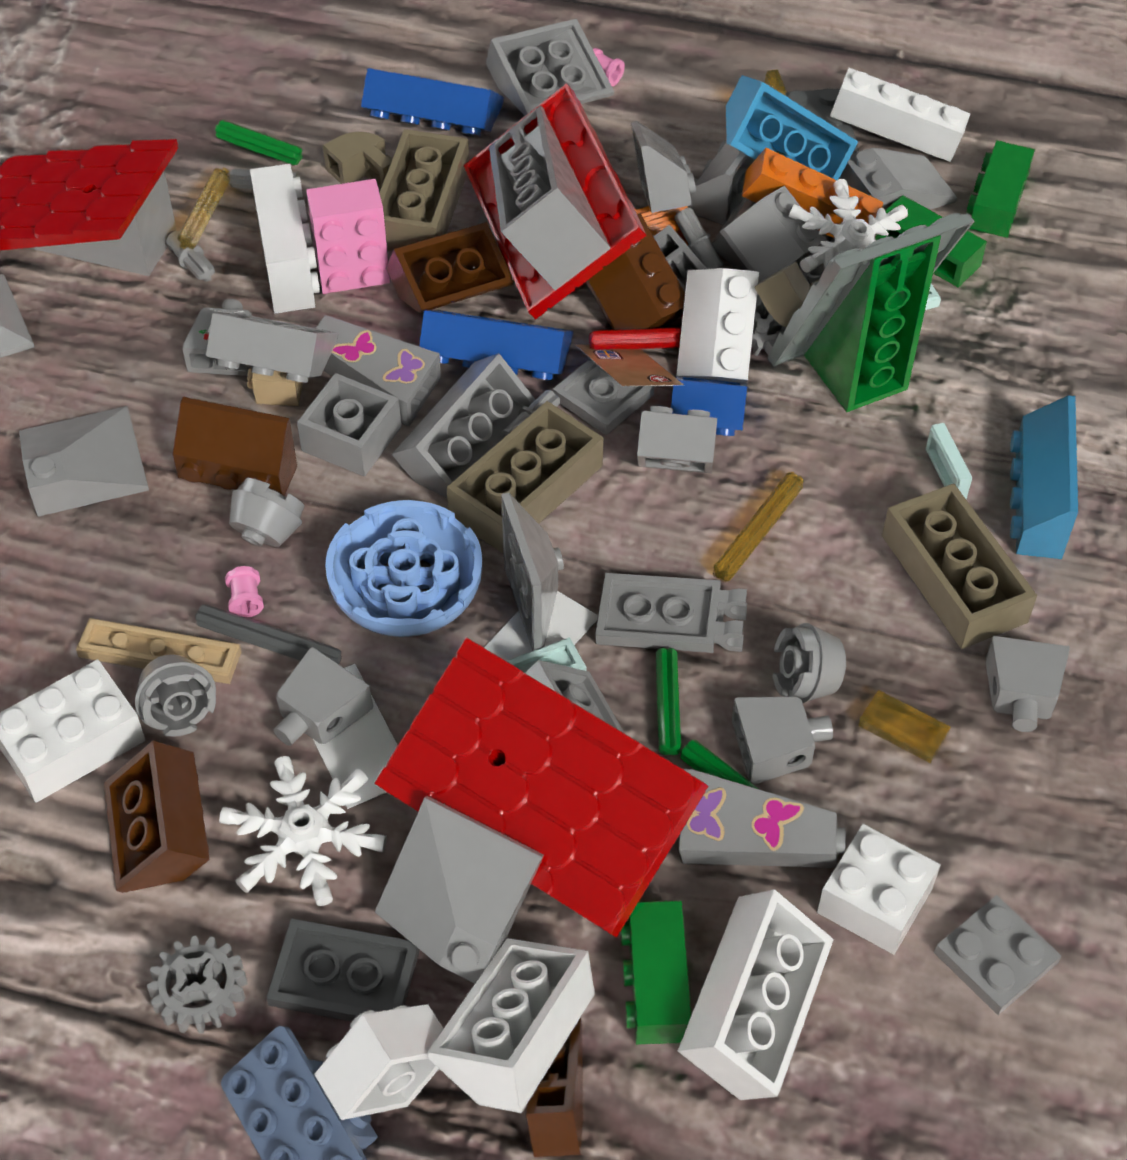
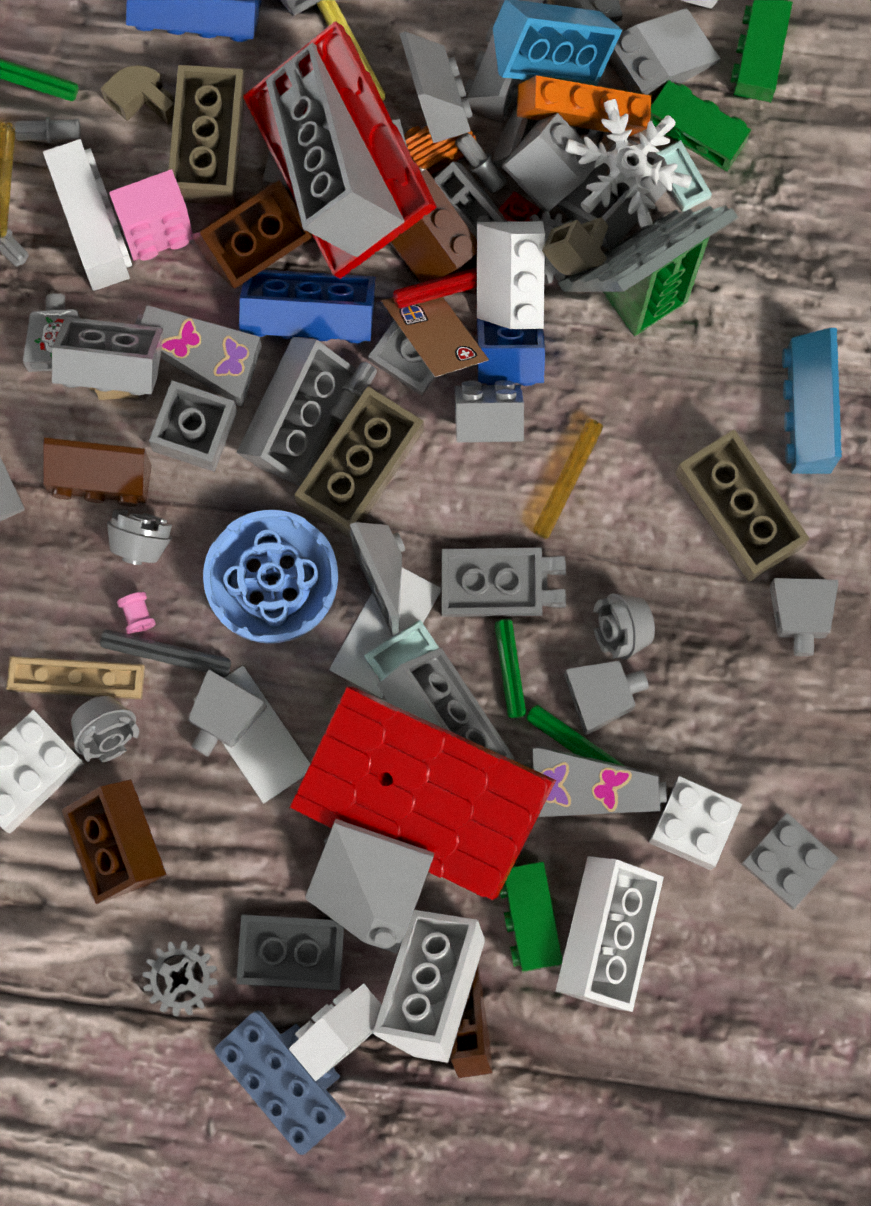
camera: 10 degrees left, 25 degrees up
white piece [219,756,387,906] -> none
clear yellow tile [858,690,951,763] -> none
light aqua tile [926,423,972,500] -> none

